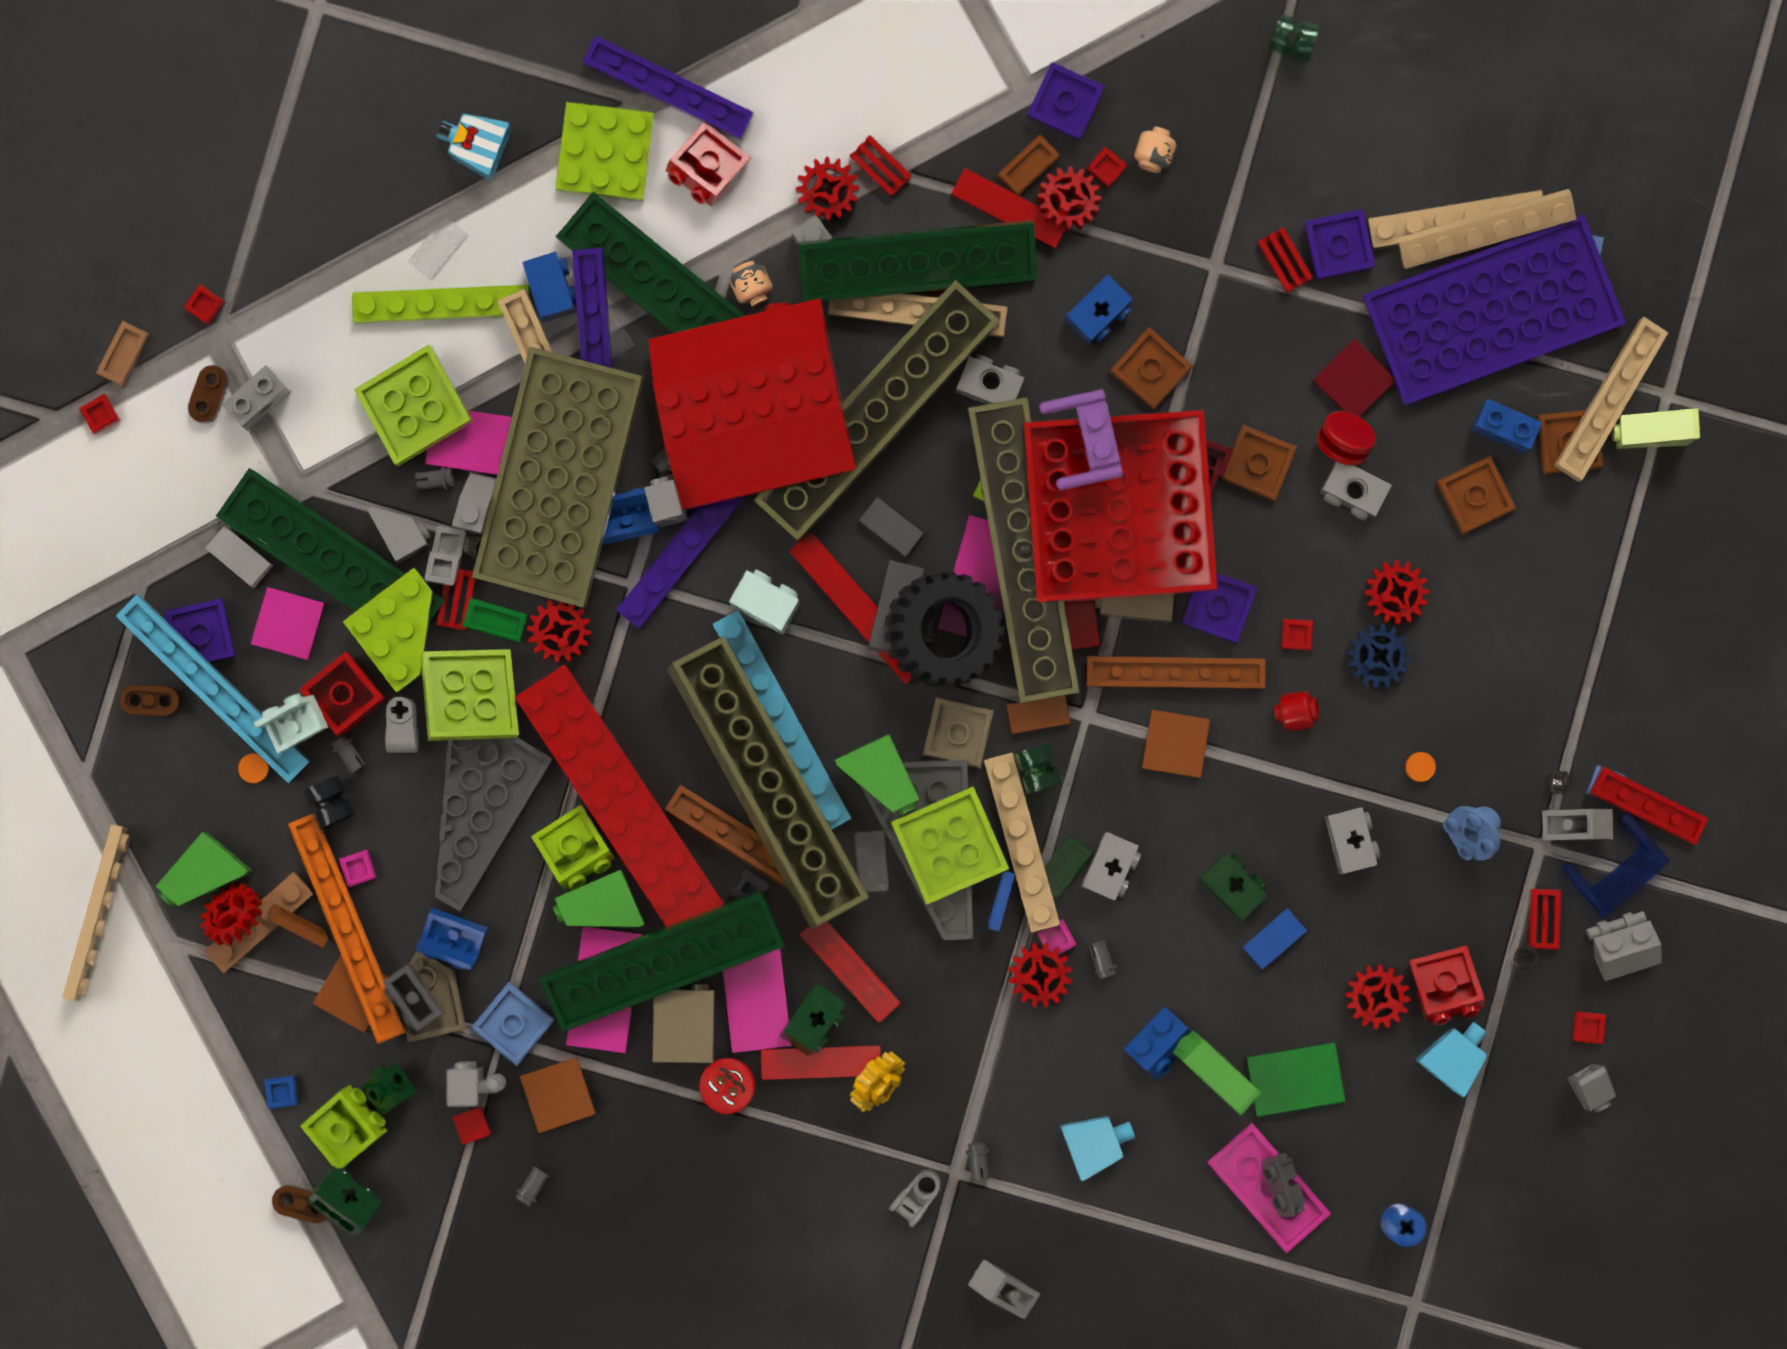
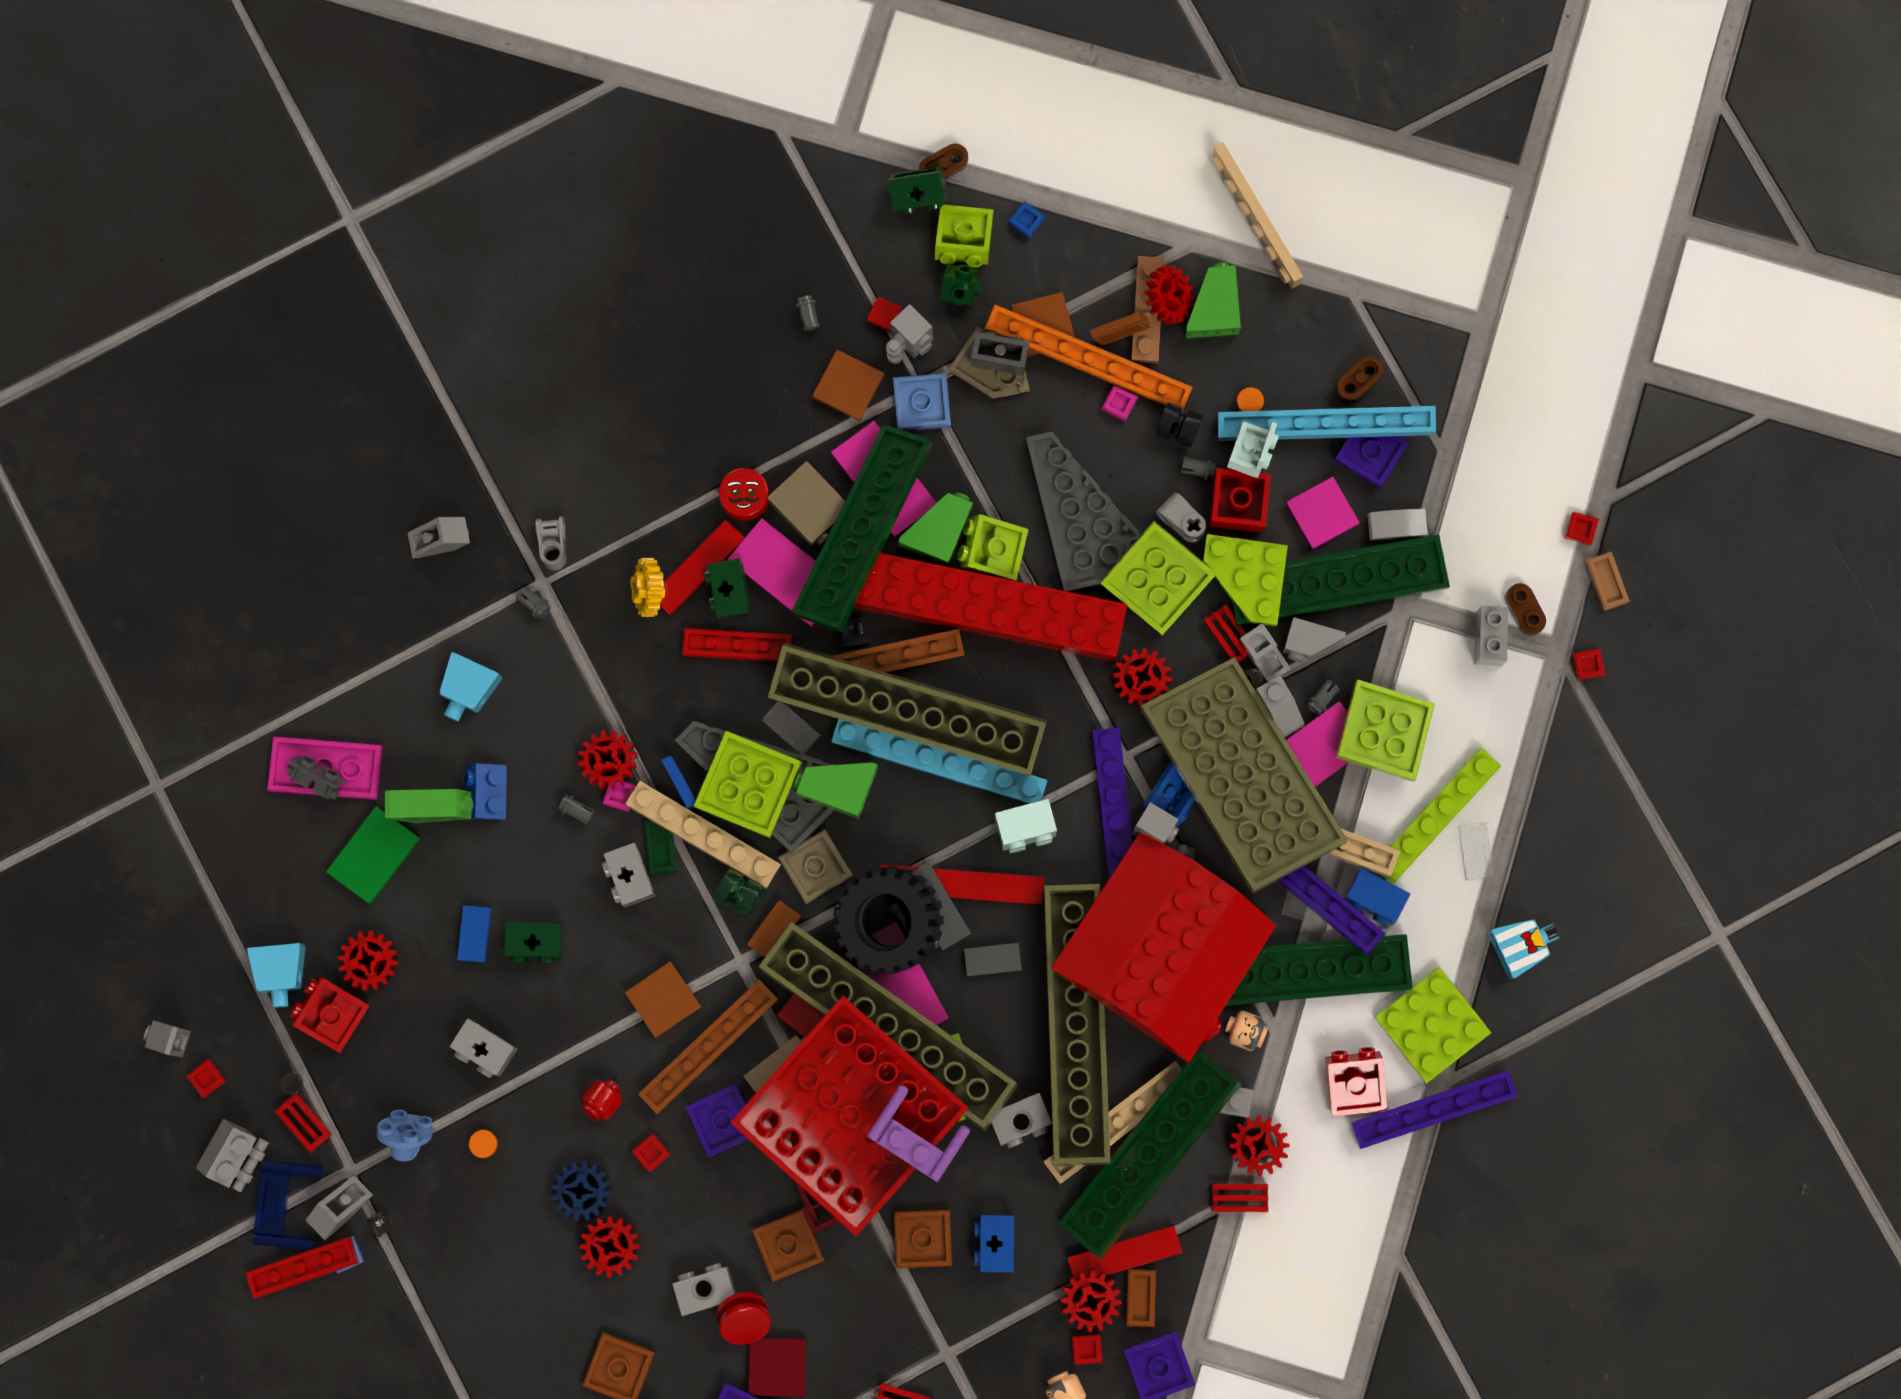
camera: 140 degrees right, 5 degrees down
blue bracket [416,908,488,970] -> none
green tile [462,598,528,643] -> none
blue piece [1381,1204,1426,1247] -> none

